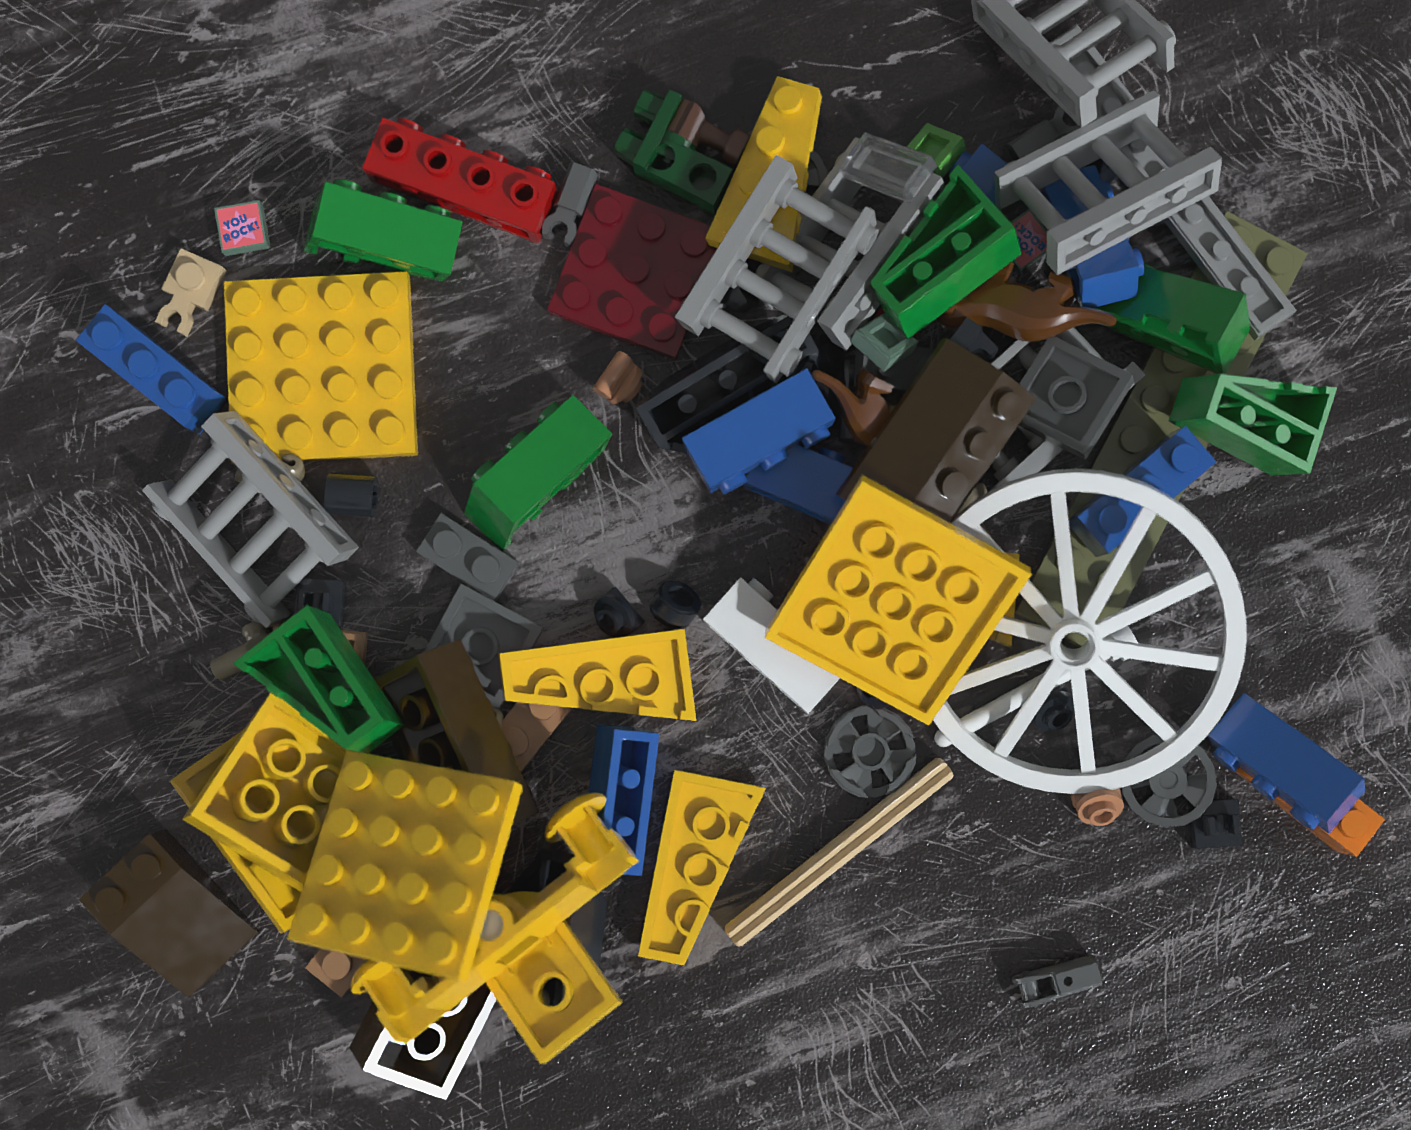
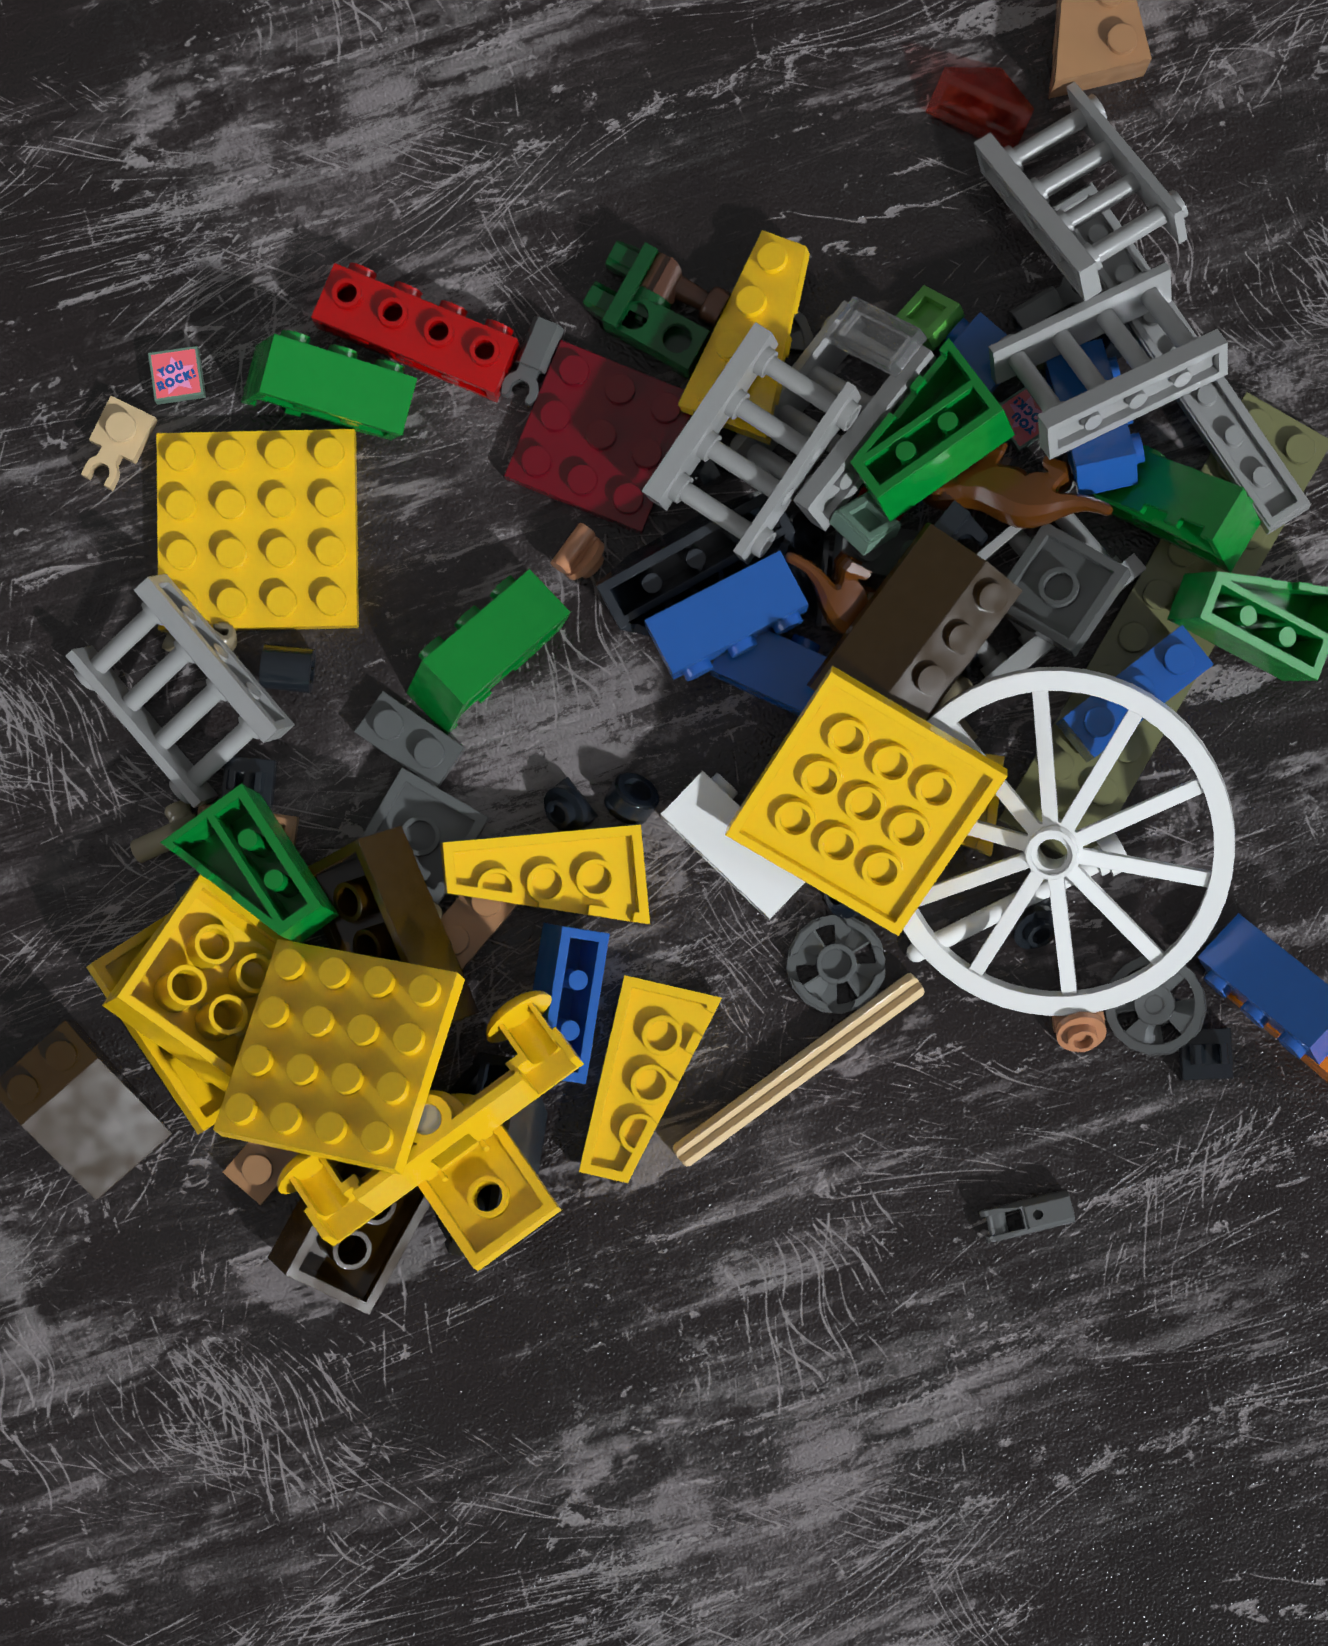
camera: 10 degrees right, 0 degrees up
blue brick [76,304,228,435] -> none

